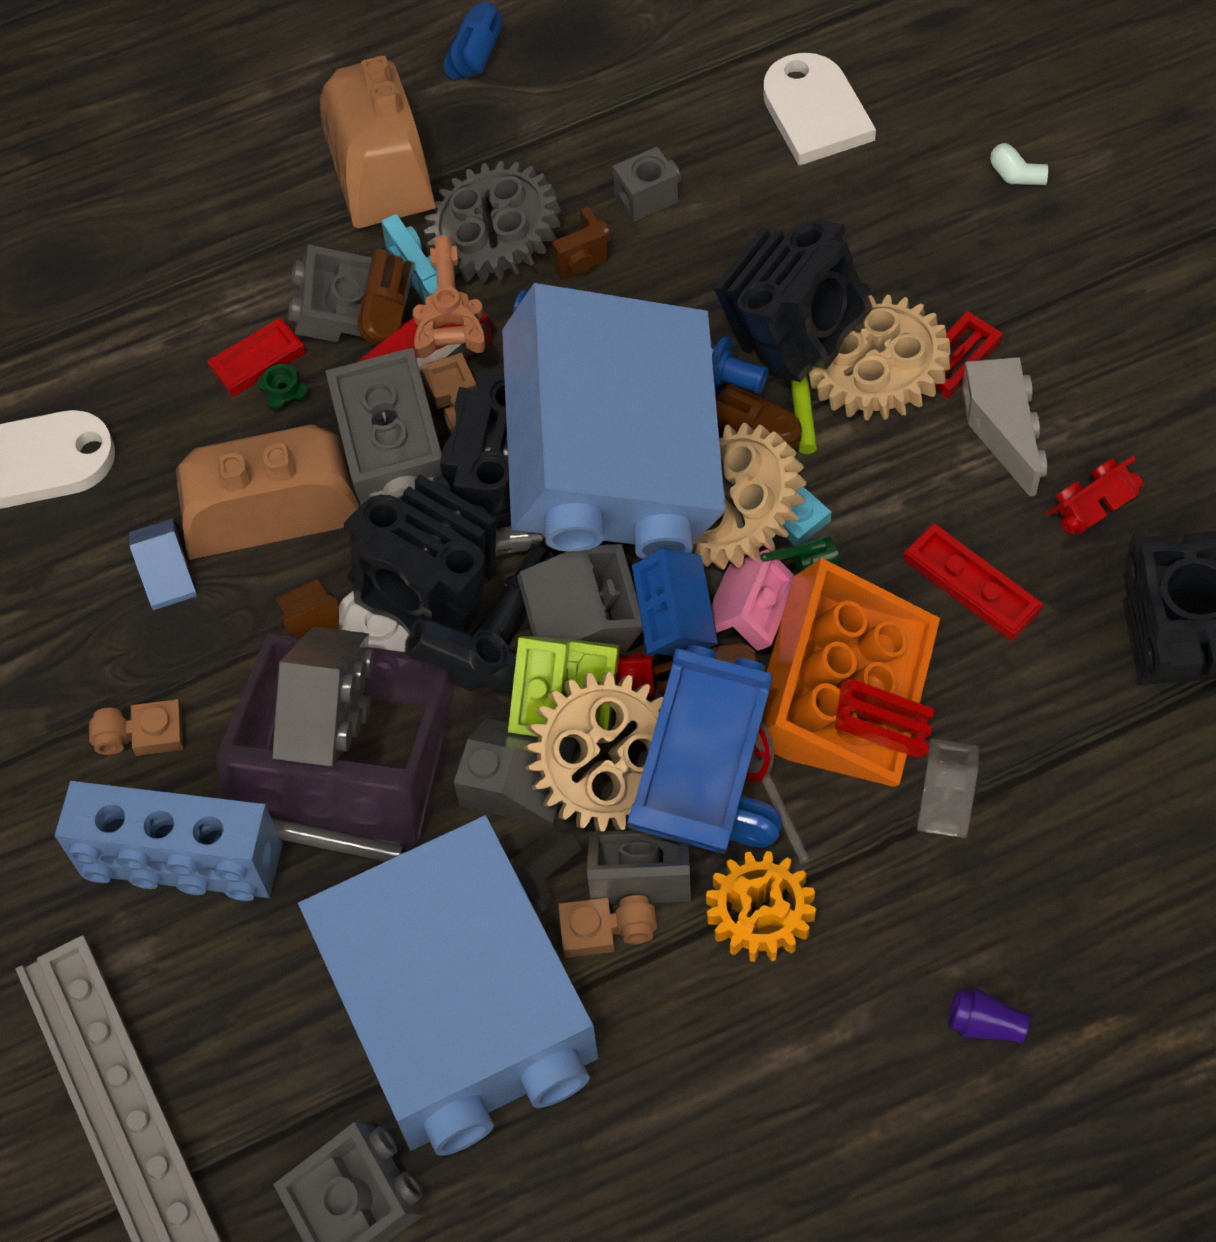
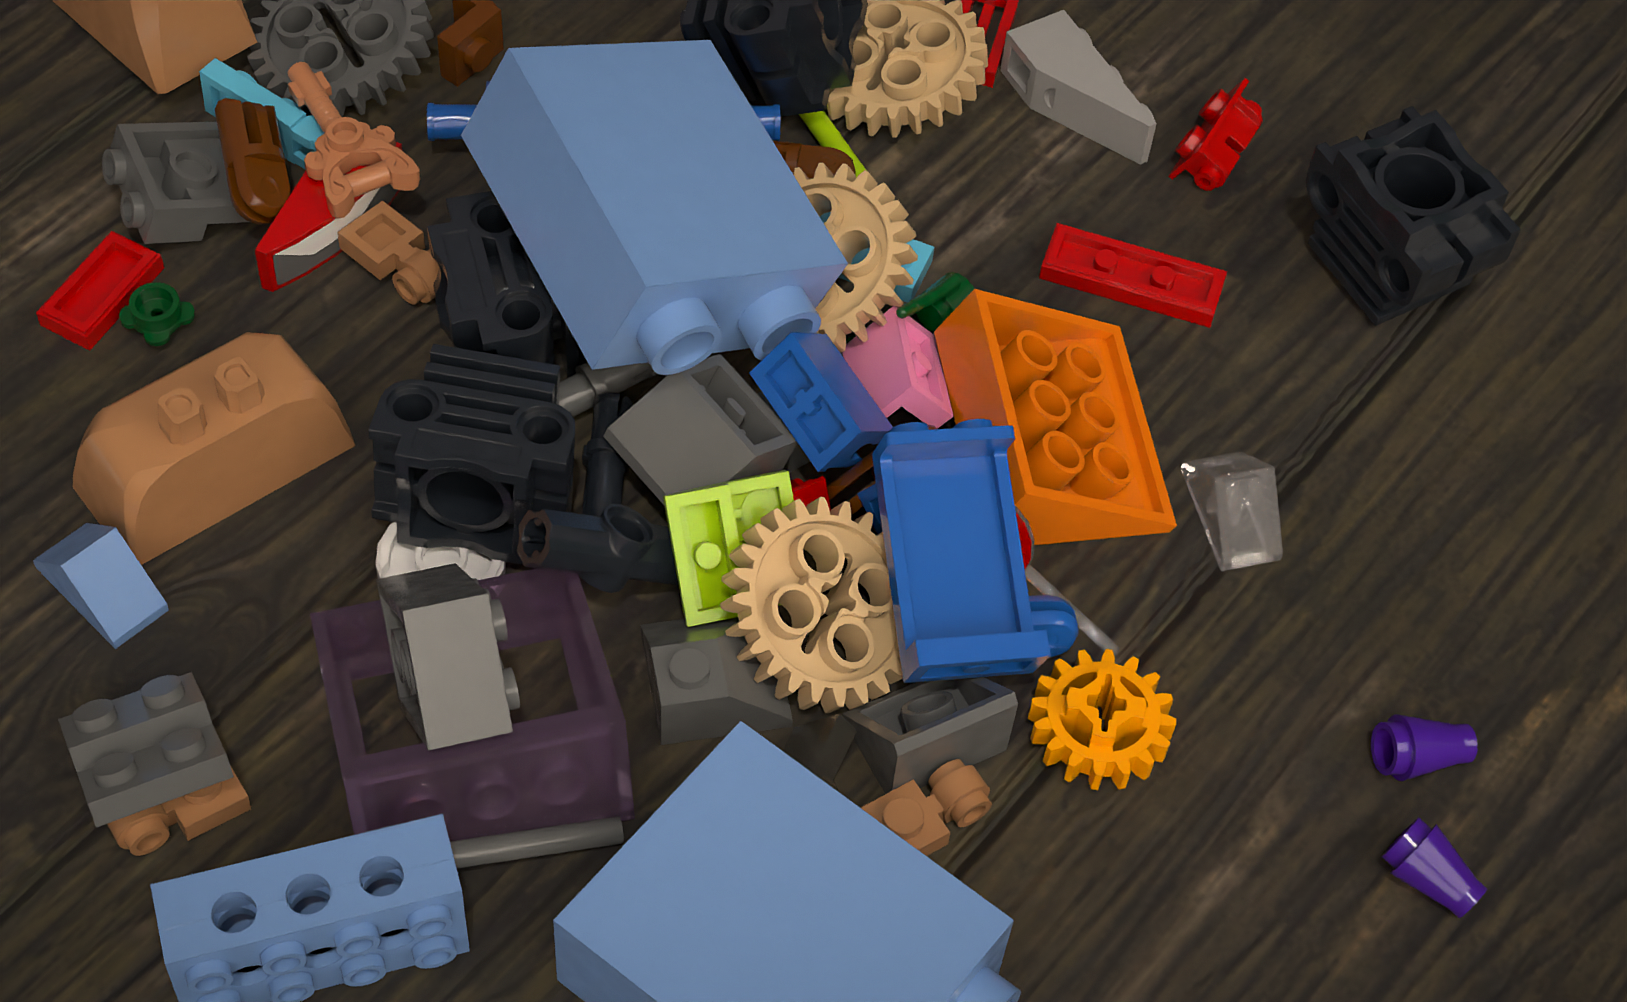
camera: 35 degrees left, 5 degrees down
reddish brown tile [275,579,339,640] -> none
dark grey piece [325,348,450,505] -> none
red tile [835,678,934,758] -> none
none -> dark grey plate [58,672,234,828]
none -> dark purple cone [1381,817,1487,919]

